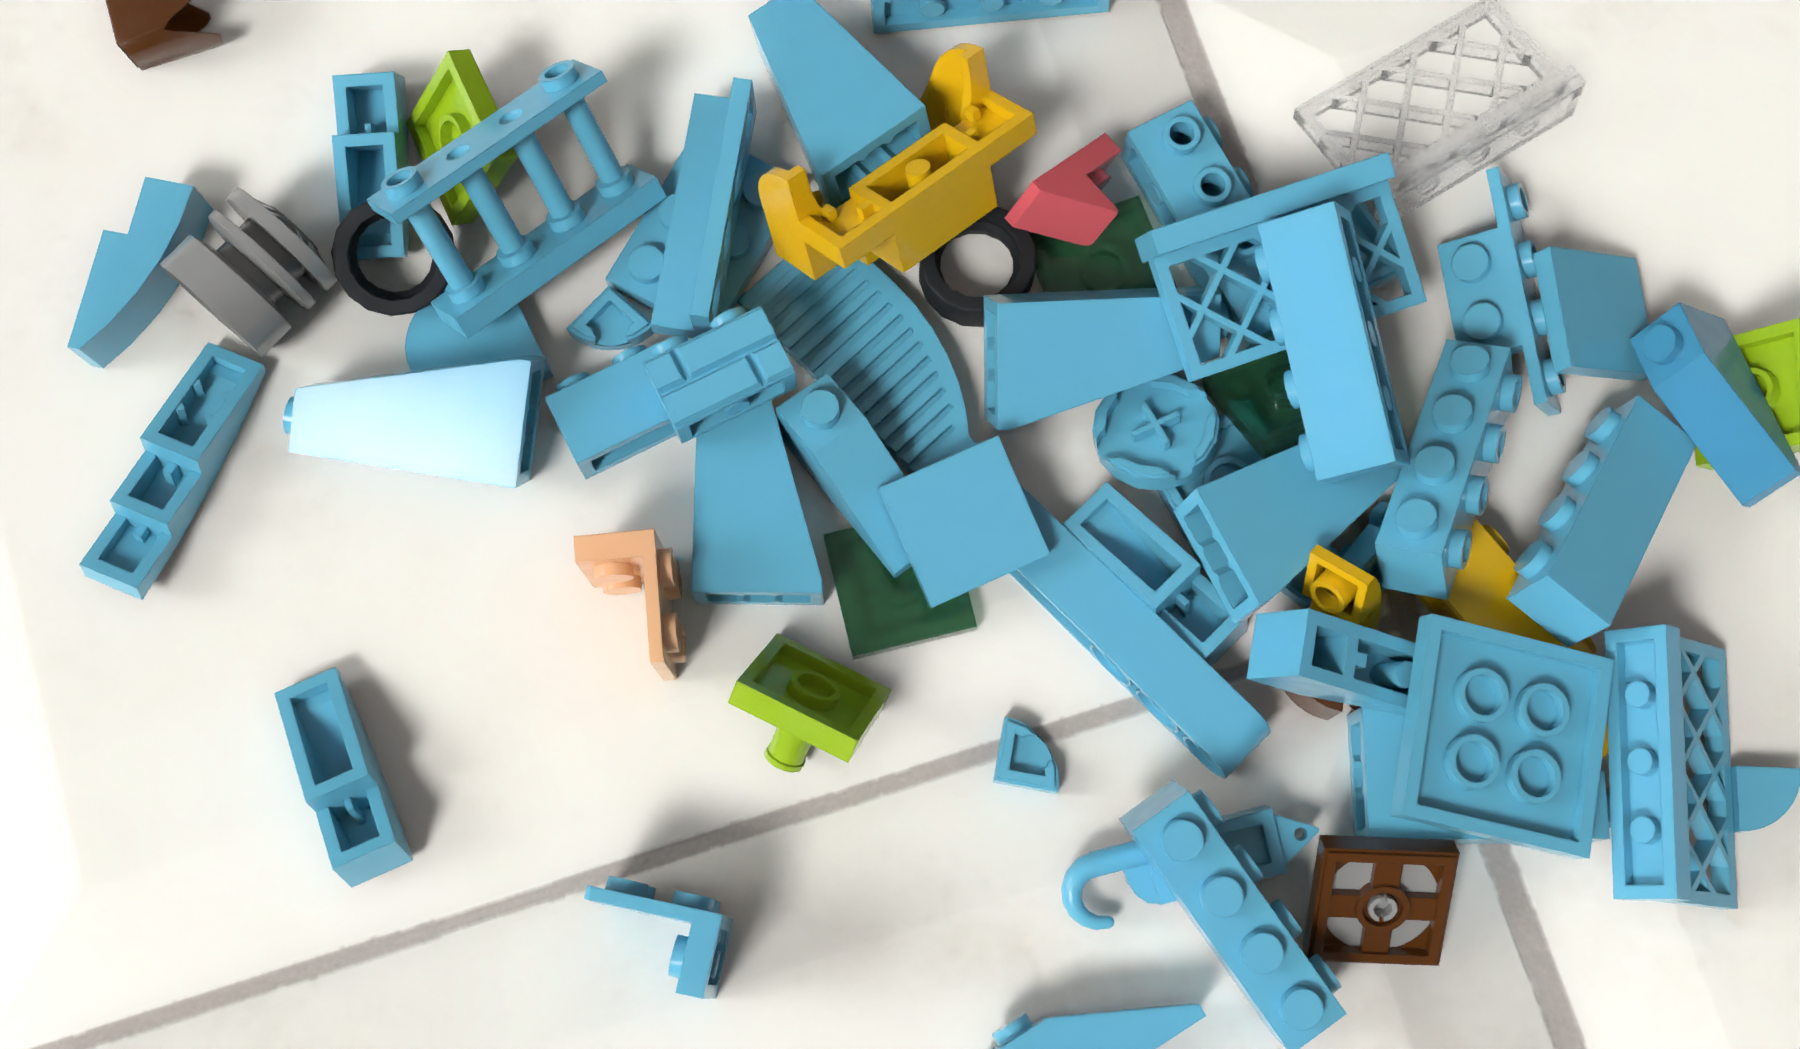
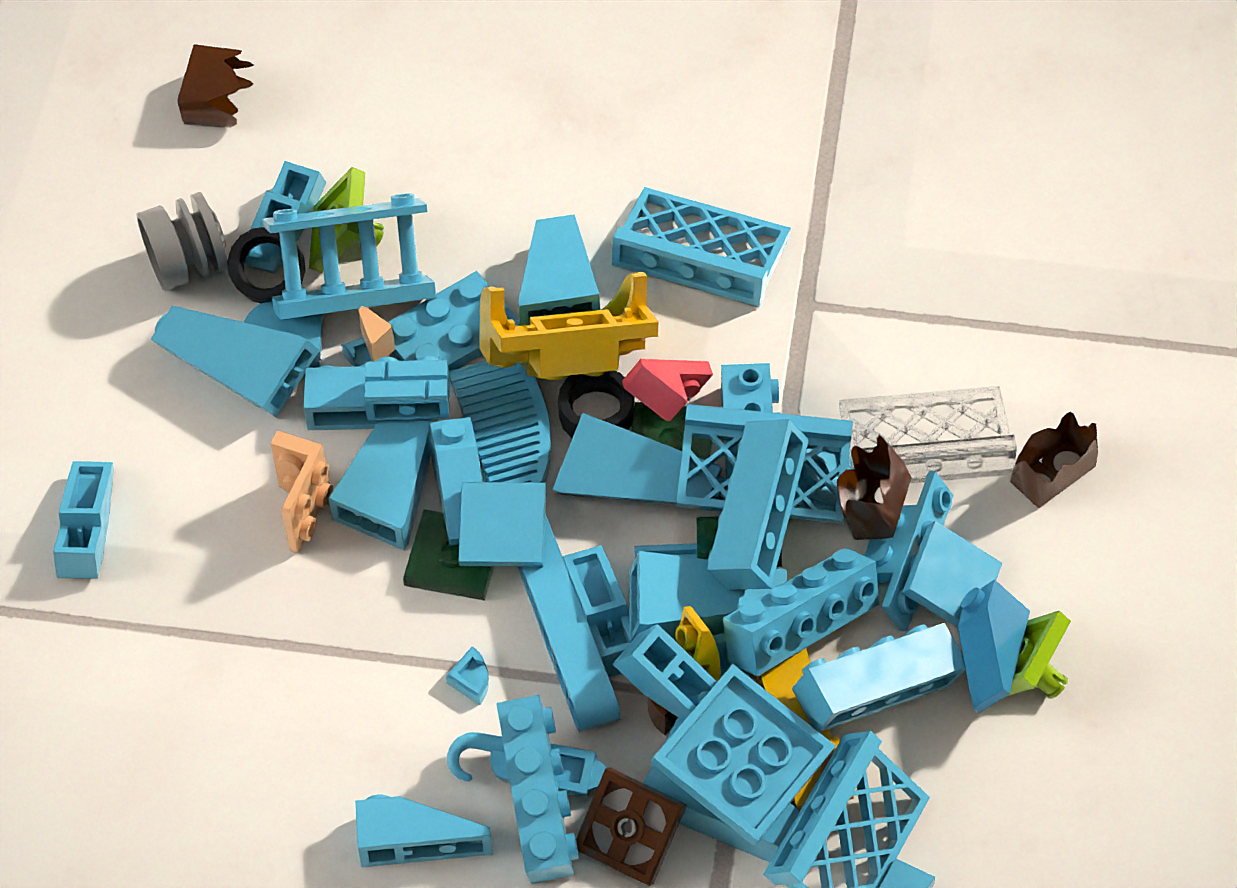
camera: 30 degrees right, 20 degrees down
medium azure slope [67,177,214,369] -> none
medium azure slope [79,342,266,600] -> none
medium azure bracket [584,876,734,999] -> none
medium azure fence [650,77,757,338] -> none
lime tile [727,633,892,773] -> none
medium azure tile [1092,374,1219,490] -> none
none -> light nougat slope [358,306,395,361]
none -> reddish brown piece [837,434,912,540]
none -> reddish brown piece [1010,411,1098,508]

